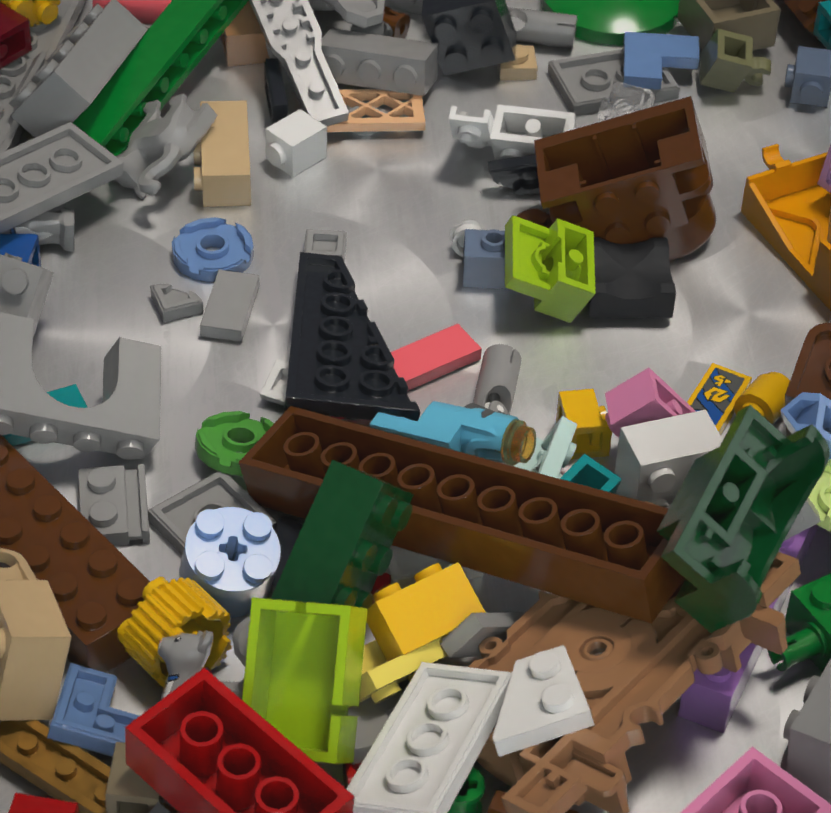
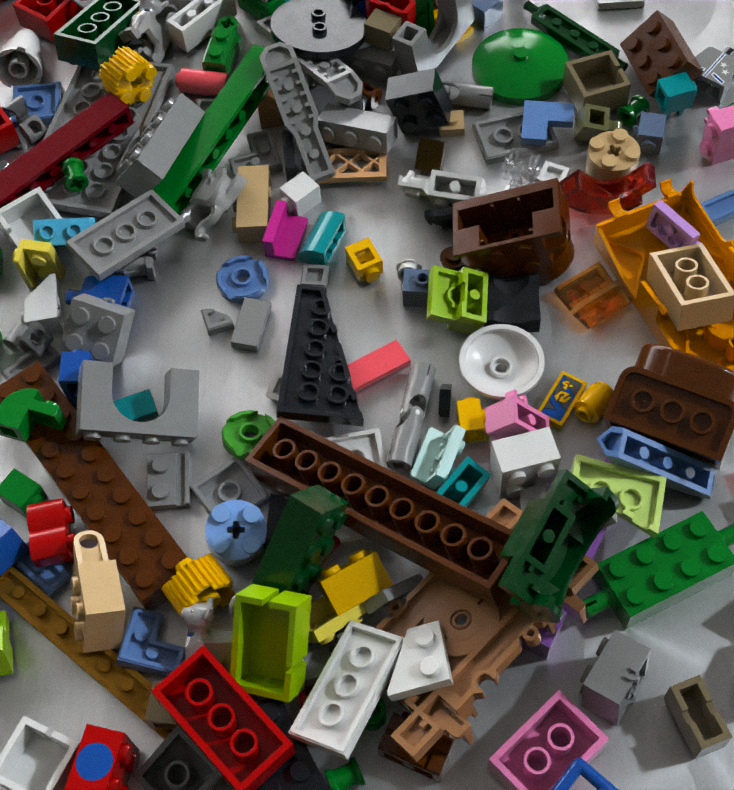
camera: 10 degrees right, 15 degrees up
medium azure plate [370,401,536,466] -> none
none -> light grey tile [228,129,284,178]
none -> dark pink panel [262,200,308,261]
none -> teal brick [297,211,346,265]
none -> yellow brick [345,237,383,283]
none -> dark brown brick [414,138,448,176]
none -> black tile [438,384,452,418]
none -> white dish [459,324,545,400]
none -> clear orange slope [554,261,633,329]
none -> clear red arch [560,162,656,214]
none -> tan brick [585,128,641,191]
none -> green bush [616,95,650,127]

